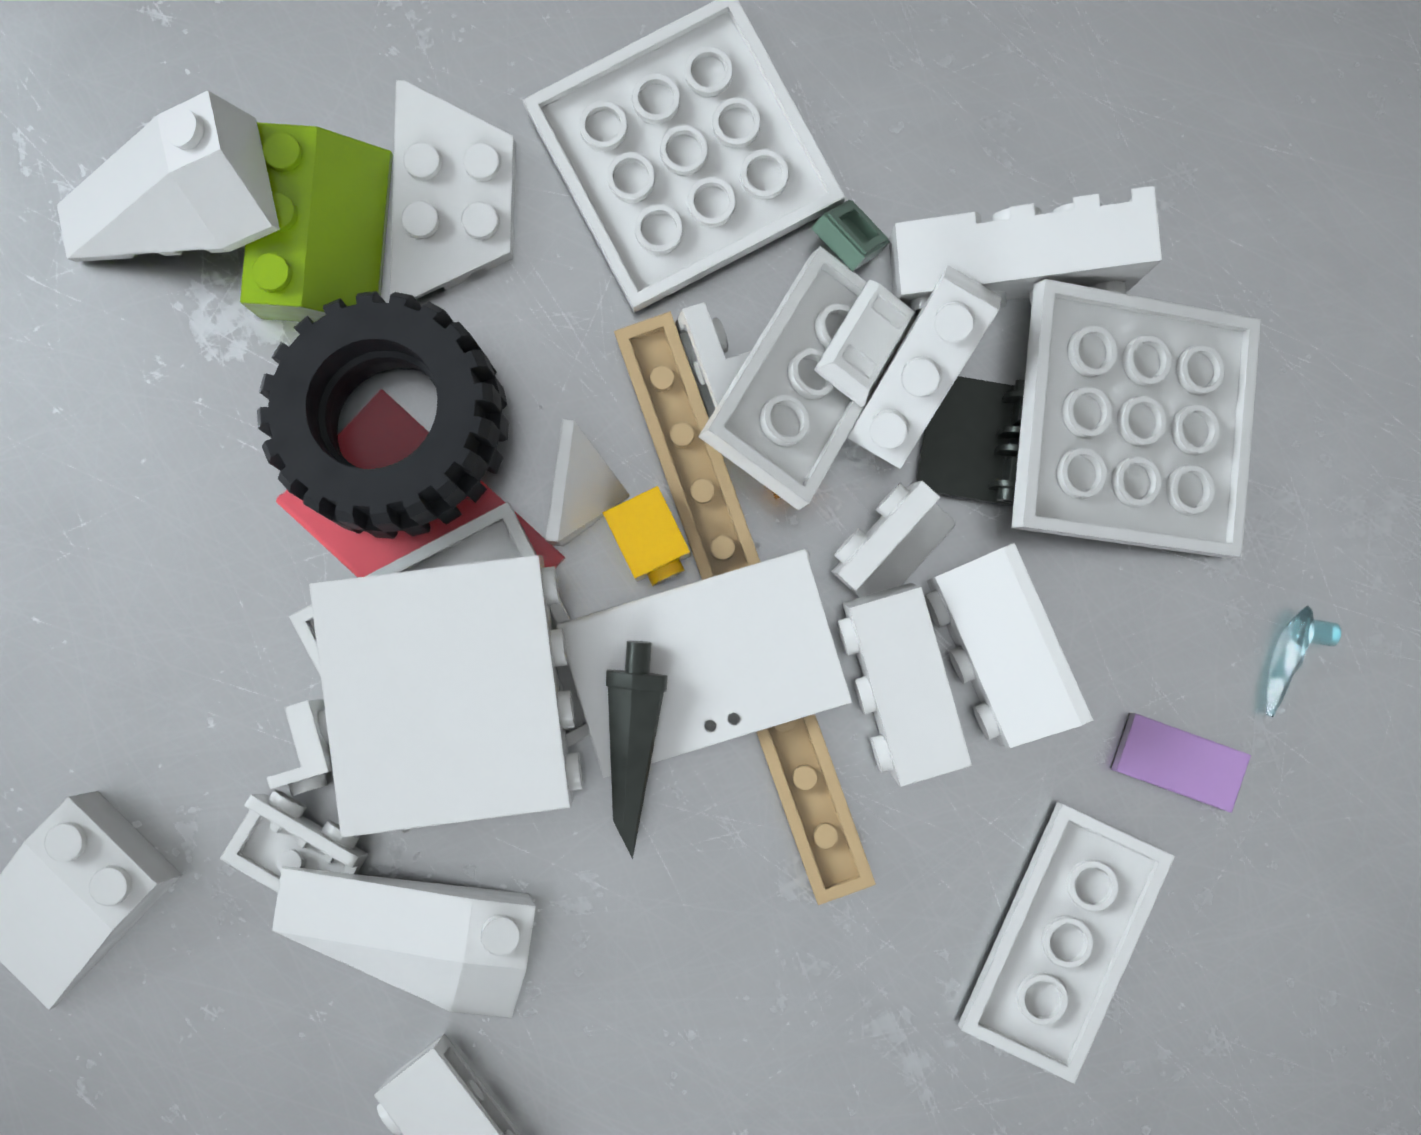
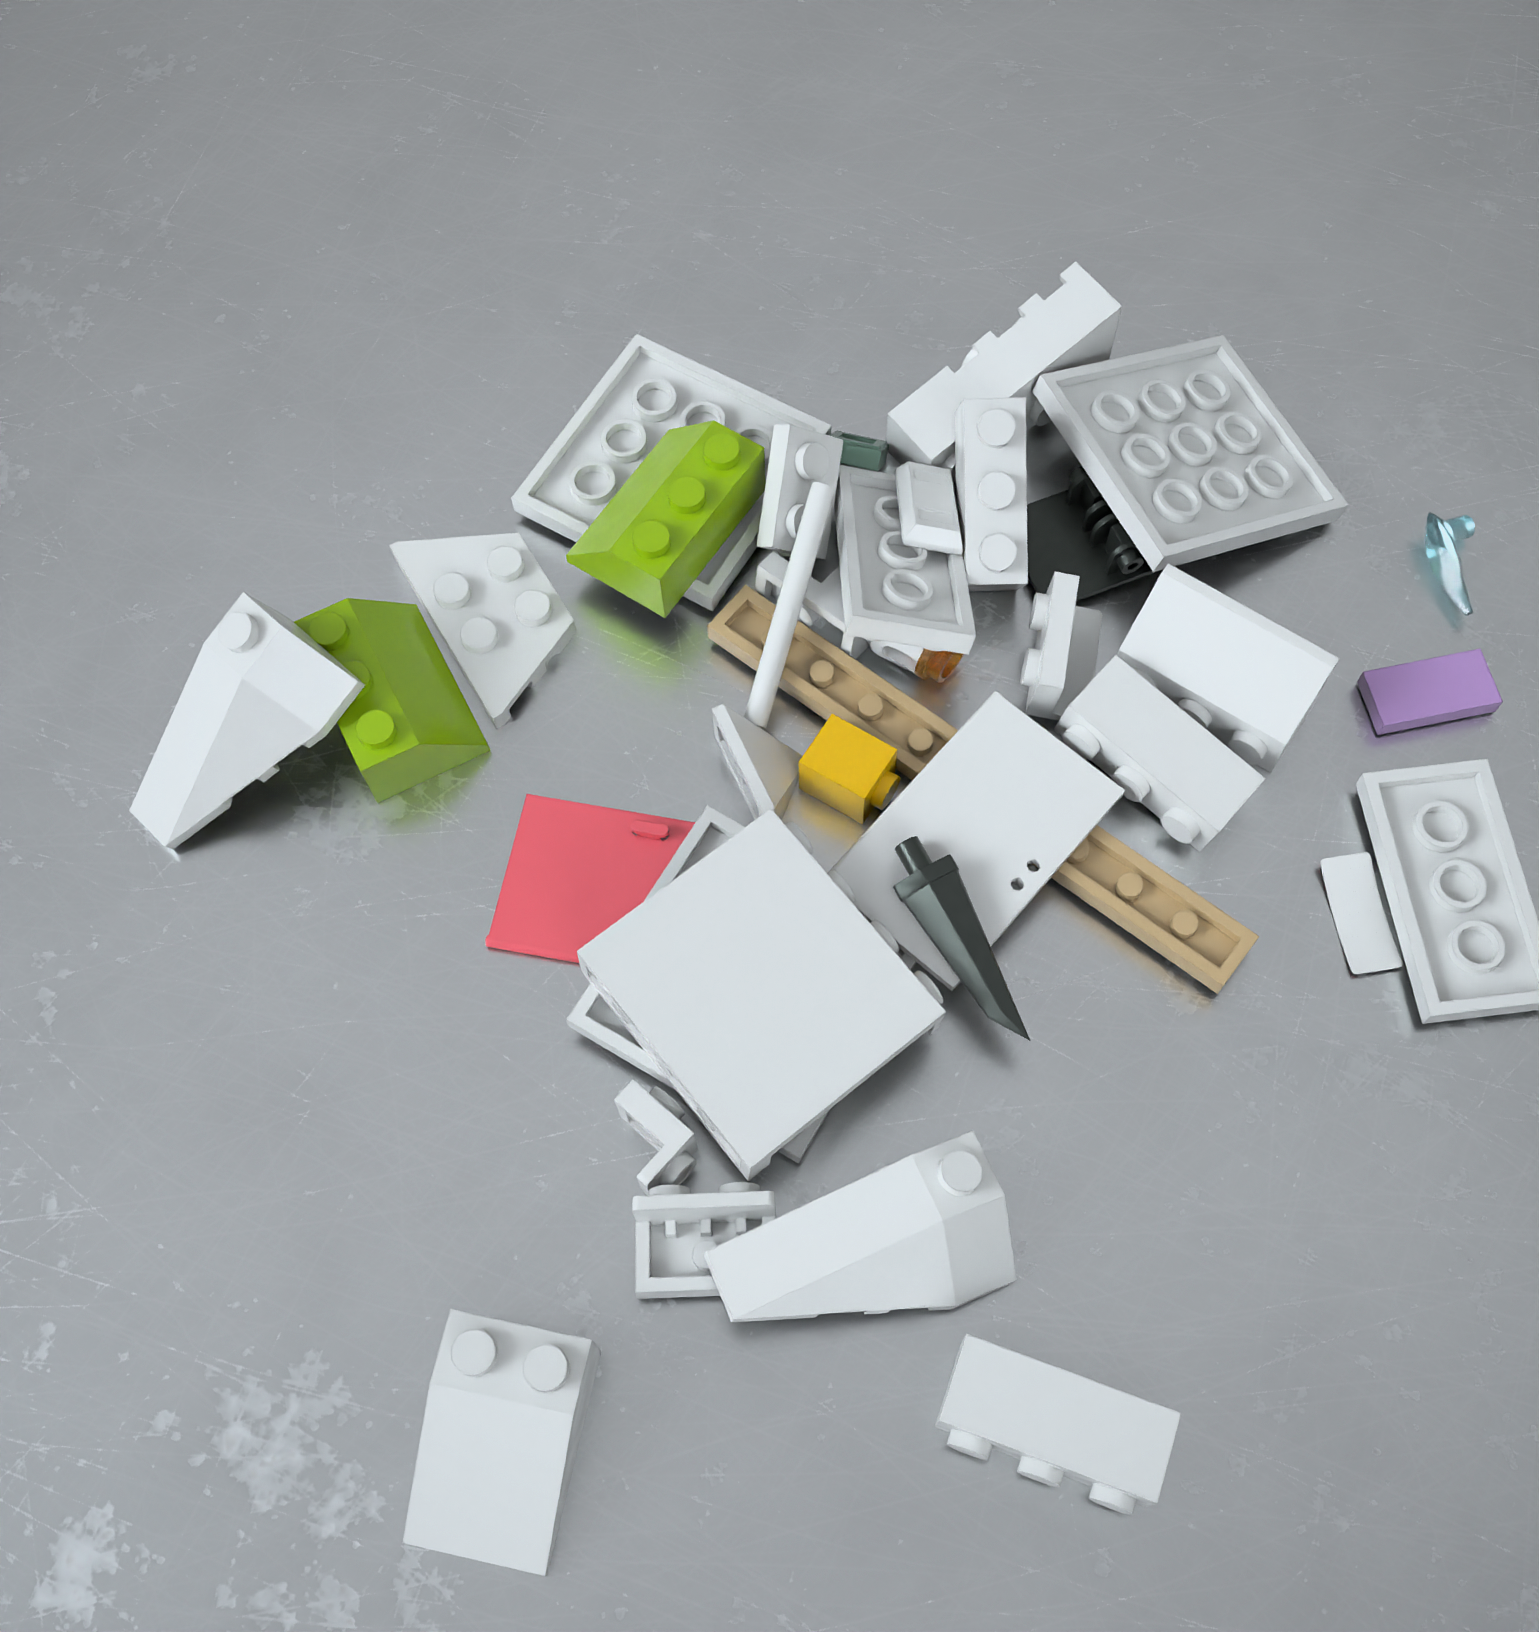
camera: 30 degrees left, 20 degrees down
black tyre [257,291,509,539] -> none
none -> lime slope [566,420,766,618]
none -> white bar [744,482,836,728]
none -> white bracket [756,424,843,560]
none -> white sticker [1321,852,1403,974]

